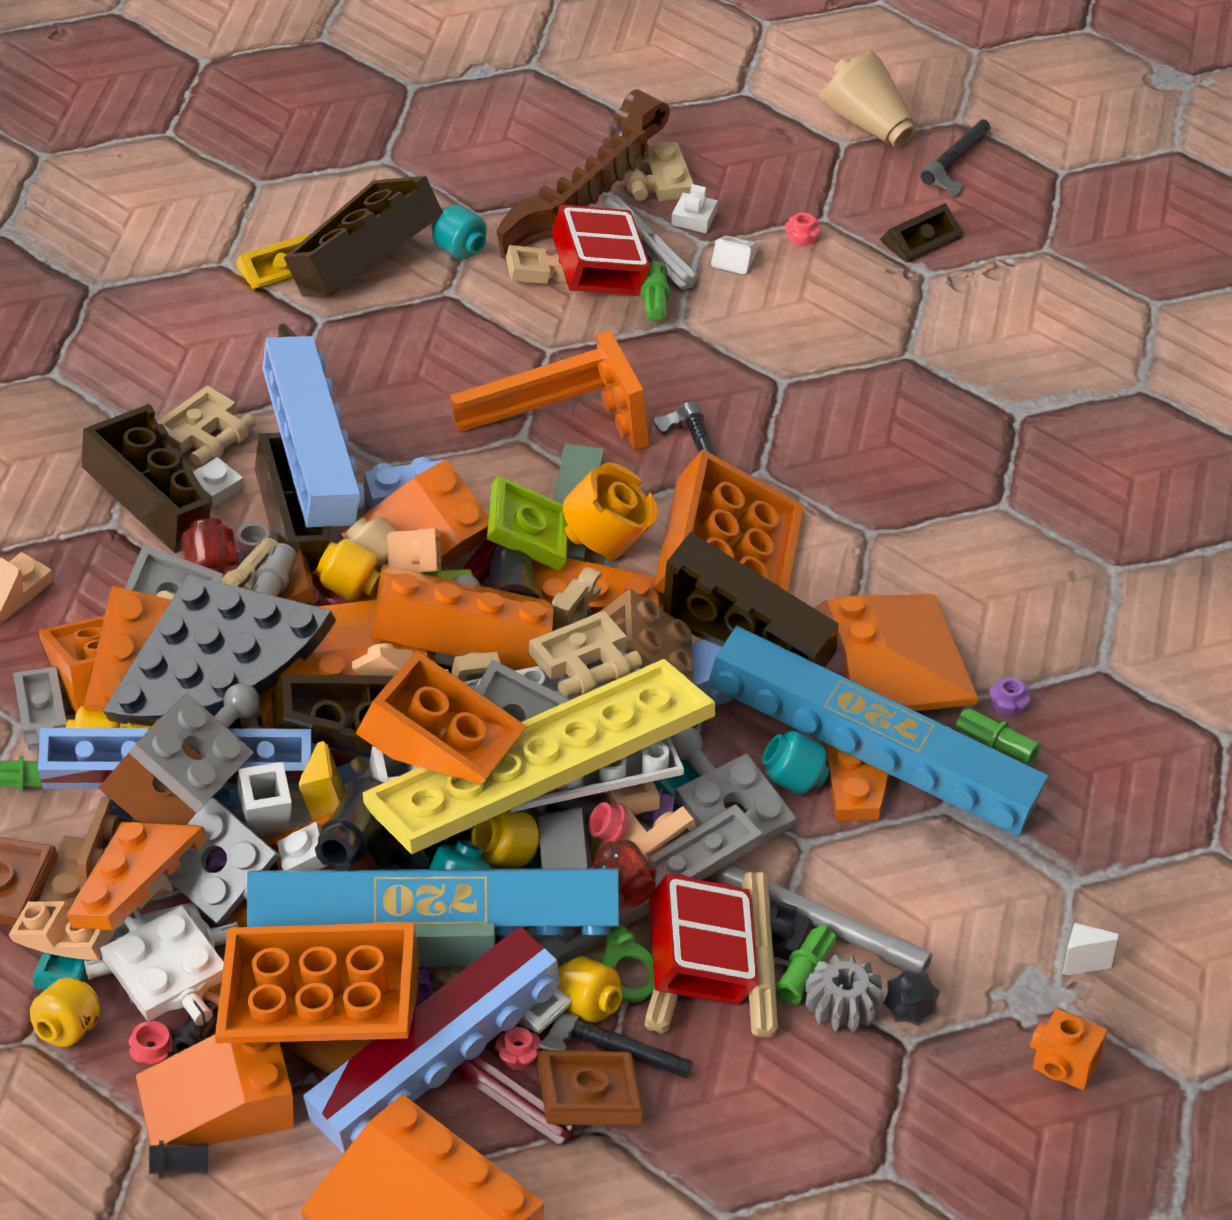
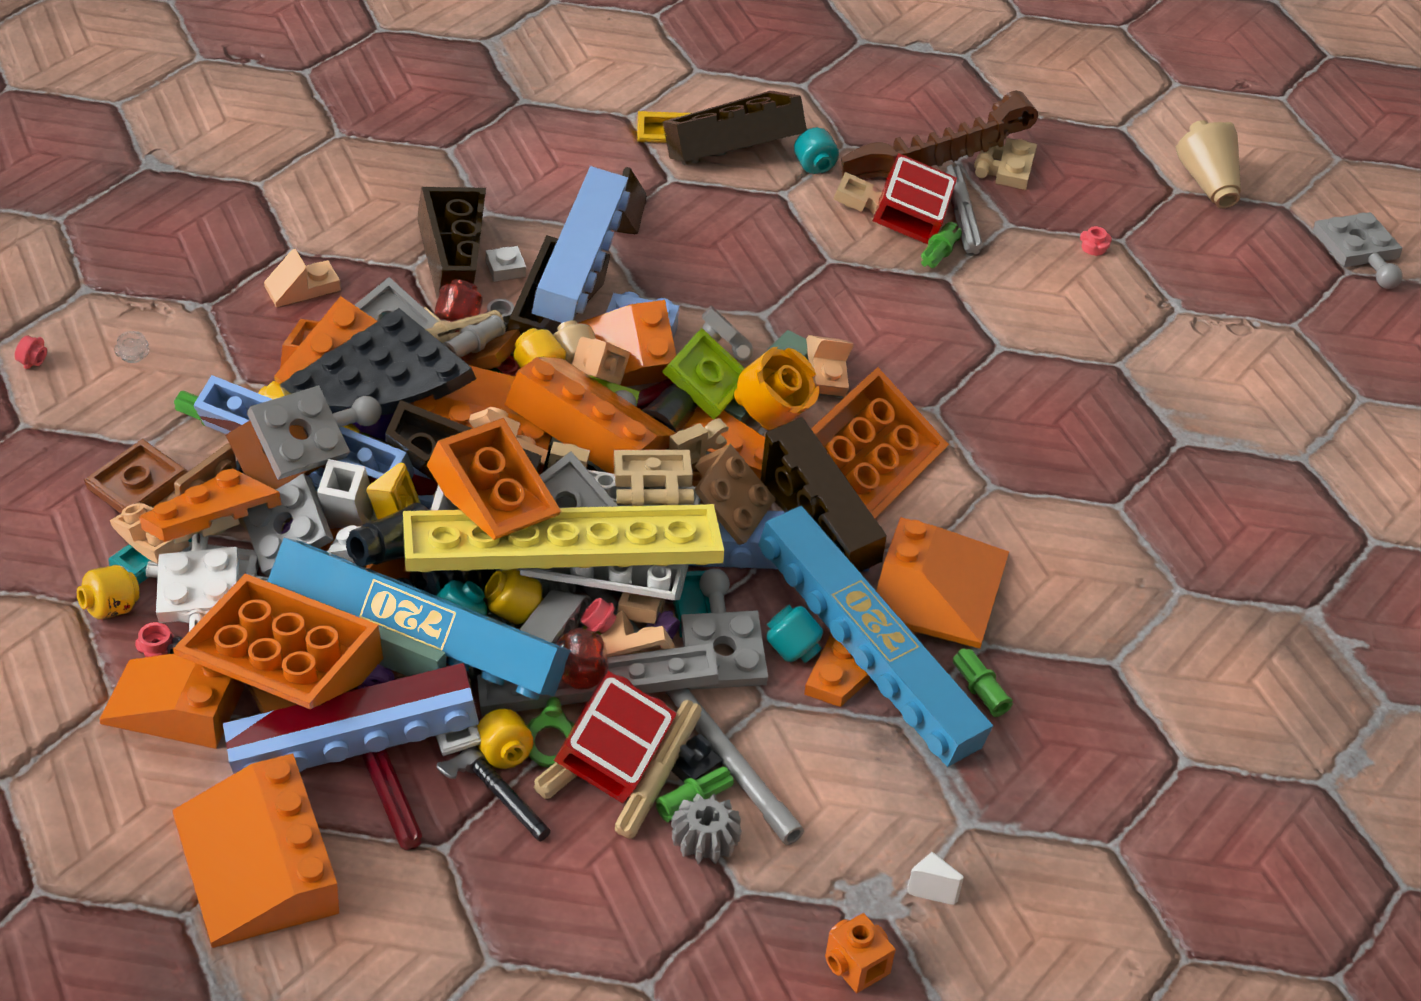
camera: 25 degrees right, 0 degrees up
light grey hinge [13,667,66,750] -> none
black pin [149,1140,208,1179] -> none
tan plate [157,386,257,467] -> none
orange bracket [449,330,649,451] -> none
coral plate [495,1026,541,1070] -> none
dark orange plate [537,1051,643,1125] -> none
piece [653,401,717,457] -> none
white tile [671,184,718,233] -> none
white slope [711,235,759,274] -> none
dark brown slope [880,203,964,263] -> none
black piece [883,969,941,1026] -> none
black piece [920,119,991,197] -> none
medium lavender plate [989,678,1031,716] -> none
none -> light grey plate [702,305,753,361]
none -> light nougat slope [806,335,853,397]
none -> light grey plate [1313,212,1403,289]

